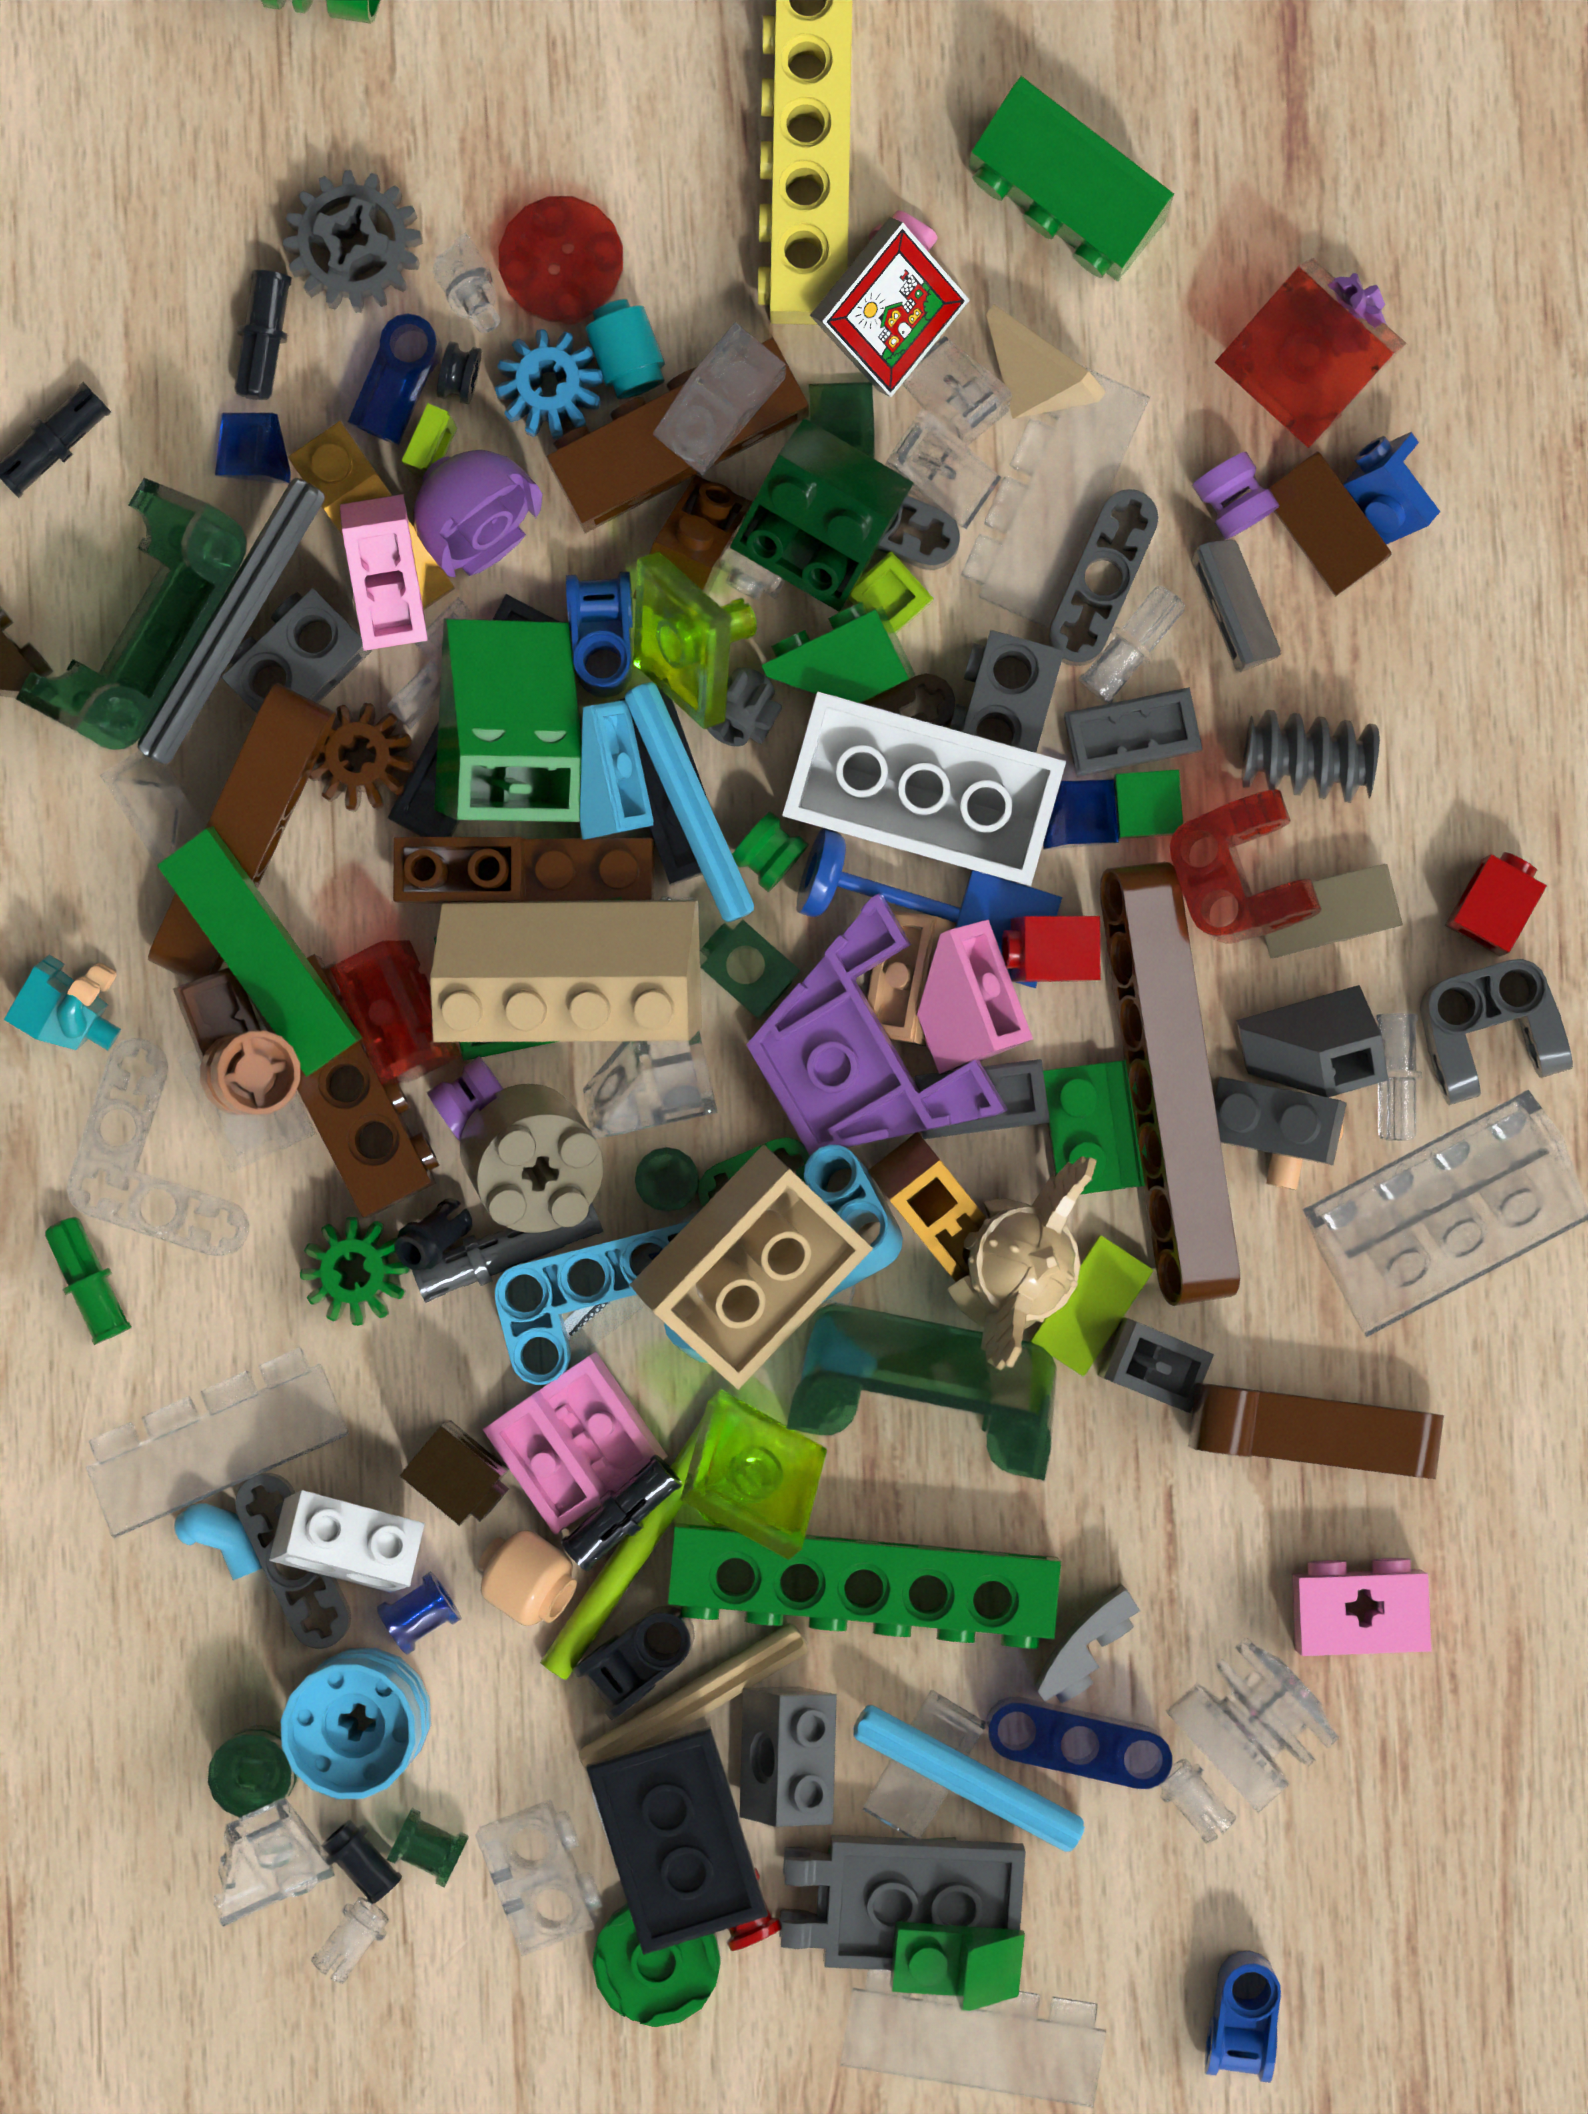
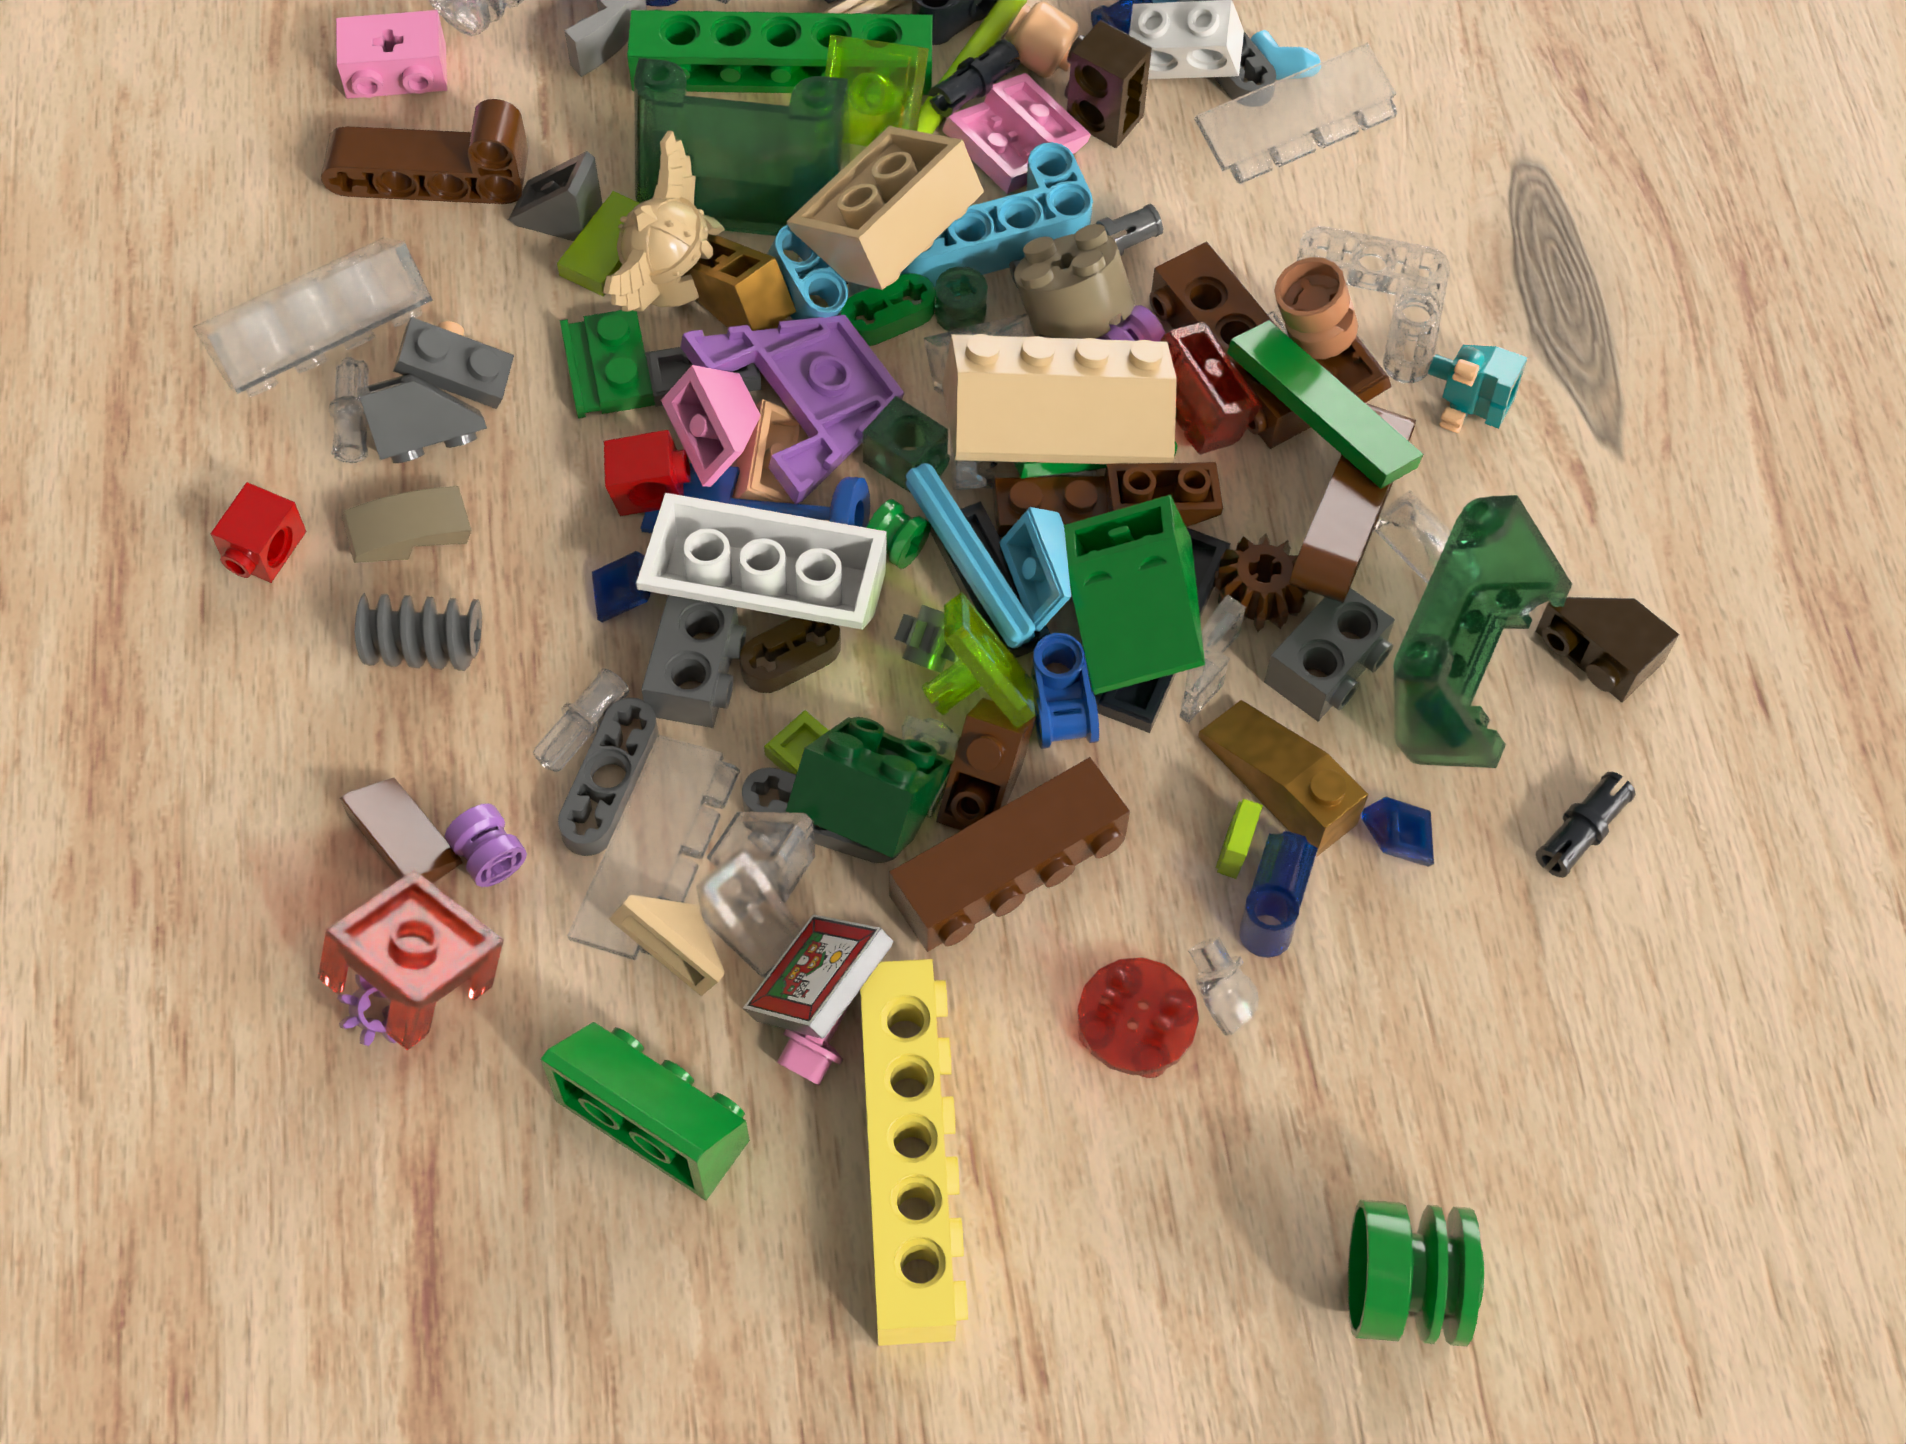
camera: 170 degrees right, 25 degrees down
green axle [45,1217,132,1345] -> none
dark grey axle [137,478,325,764] -> none
black axle [234,270,292,400] -> none
dark grey gear [283,170,423,313] -> none
green gear [300,1217,411,1326] -> none
bright pink brick [340,494,428,651] -> none
black pin [395,1198,472,1270] -> none
medium lavender cylinder [413,449,543,577] -> none
black bush [437,341,482,405] -> none
dark azure gear [495,329,603,439] -> none
teal brick [585,299,665,399] -> none
clear slope [653,322,785,476] -> none
green slope [761,602,915,703] -> none
clear green slope [809,382,875,458] -> none
dark grey plate [1064,687,1203,777] -> none
beam [1099,862,1240,1306] -> none
green tile [1114,769,1184,839] -> none
clear red piece [1169,789,1322,944] -> none
dark grey slope [1191,539,1281,673] -> none
blue bracket [1343,432,1440,545] -> none
dark grey piece [1420,959,1573,1105] -> none

